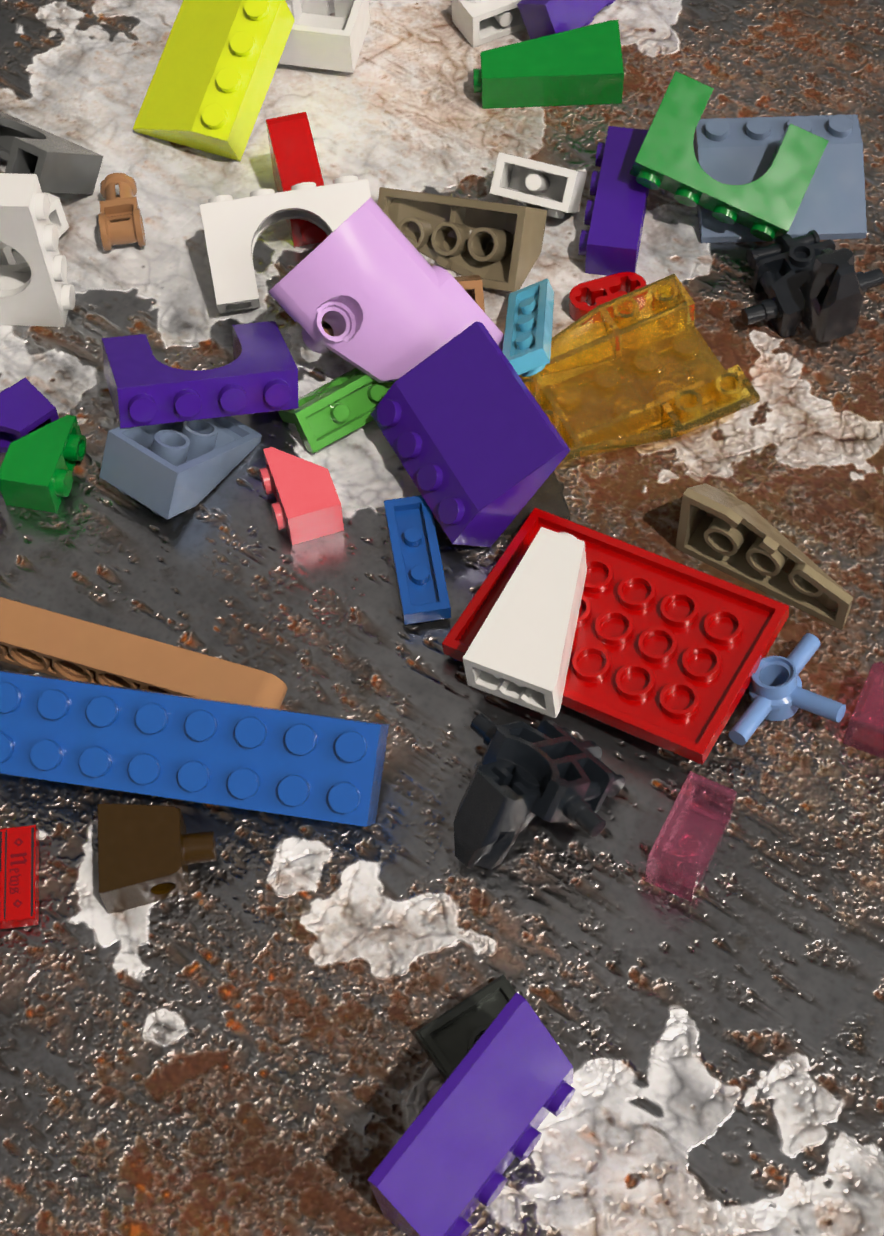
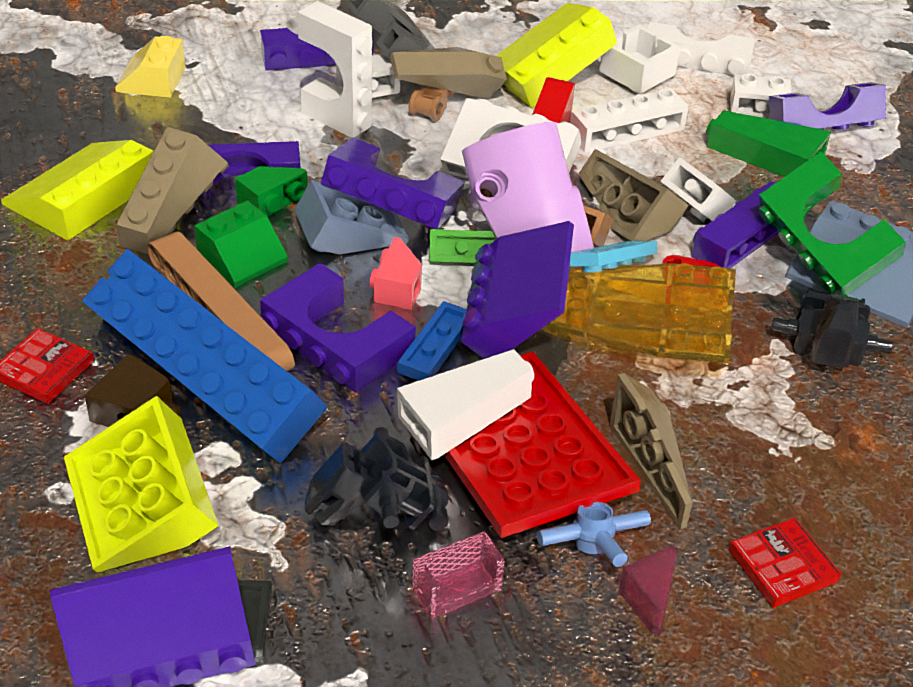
camera: 30 degrees right, 15 degrees down
none -> neon yellow slope [64,396,219,573]
none -> green slope [194,200,288,288]
none -> dark purple arch [260,263,416,393]
none -> dark tan wedge [390,47,507,100]
none -> white brick [570,88,688,153]

